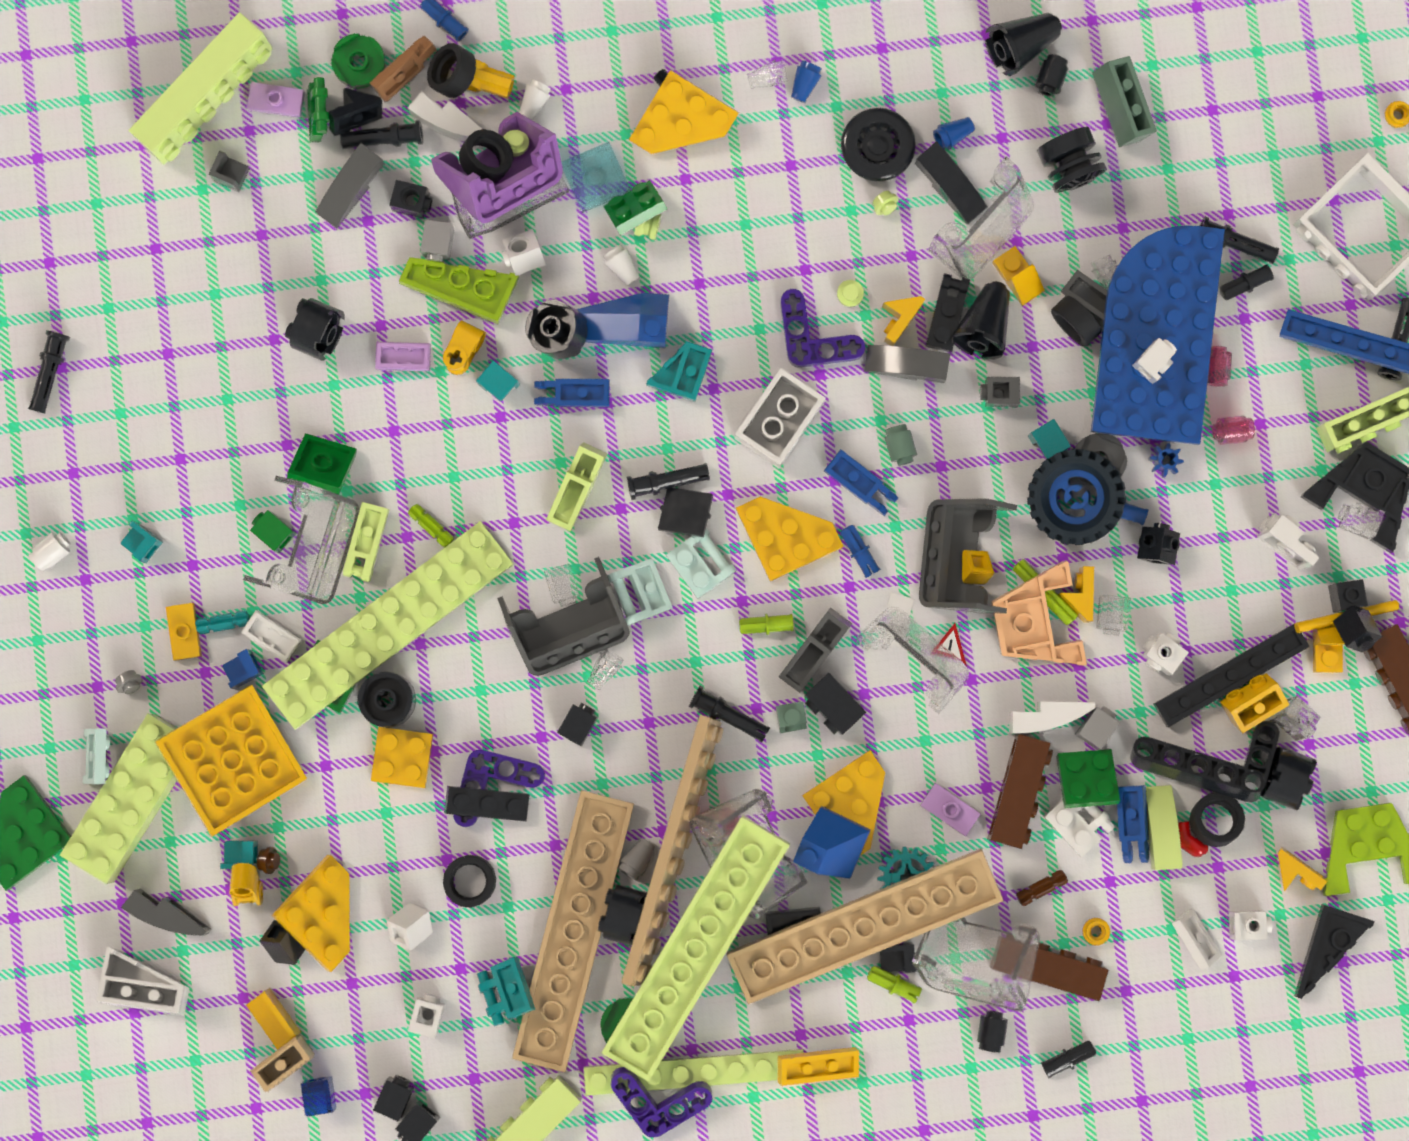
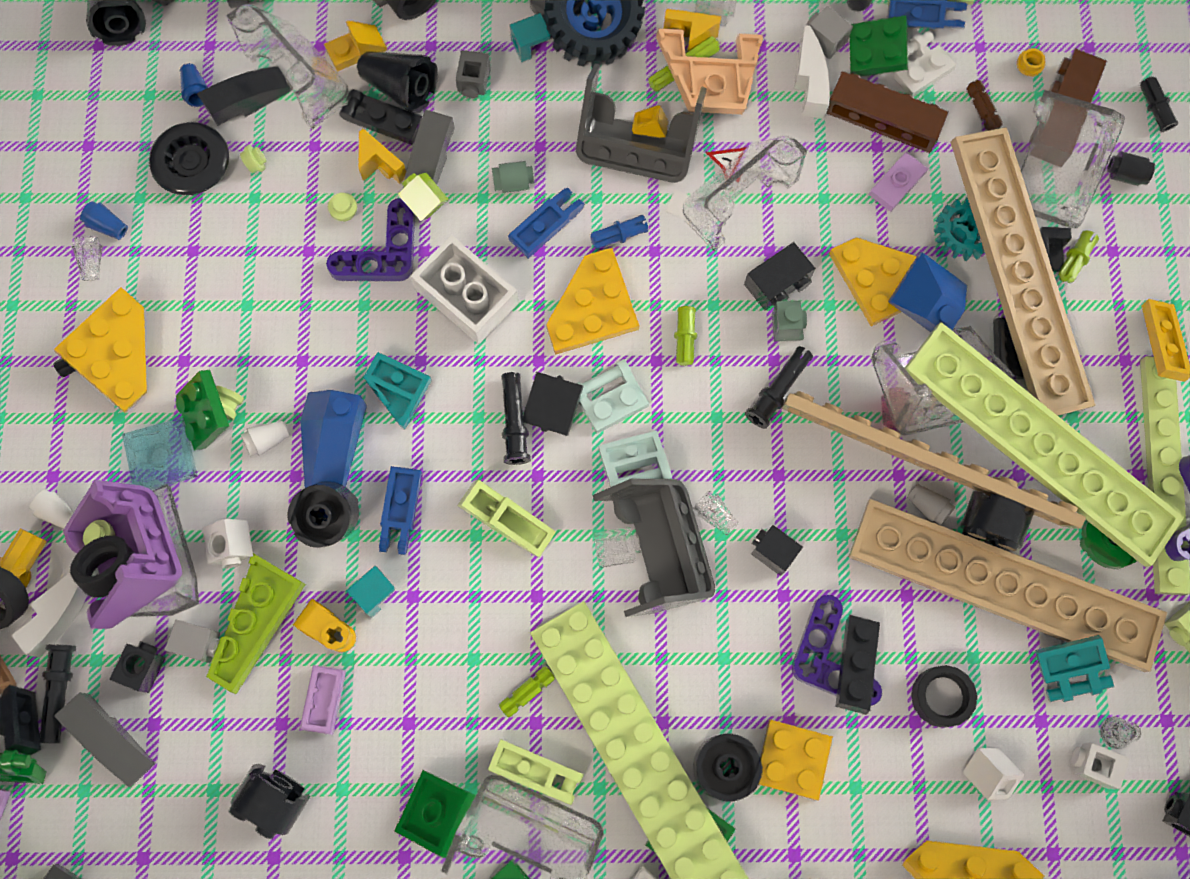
camera: 85 degrees left, 10 degrees down
dark grey slope [779,607,852,693] -> none
none -> brick [398,173,449,221]
none -> clear cone [1100,717,1141,749]

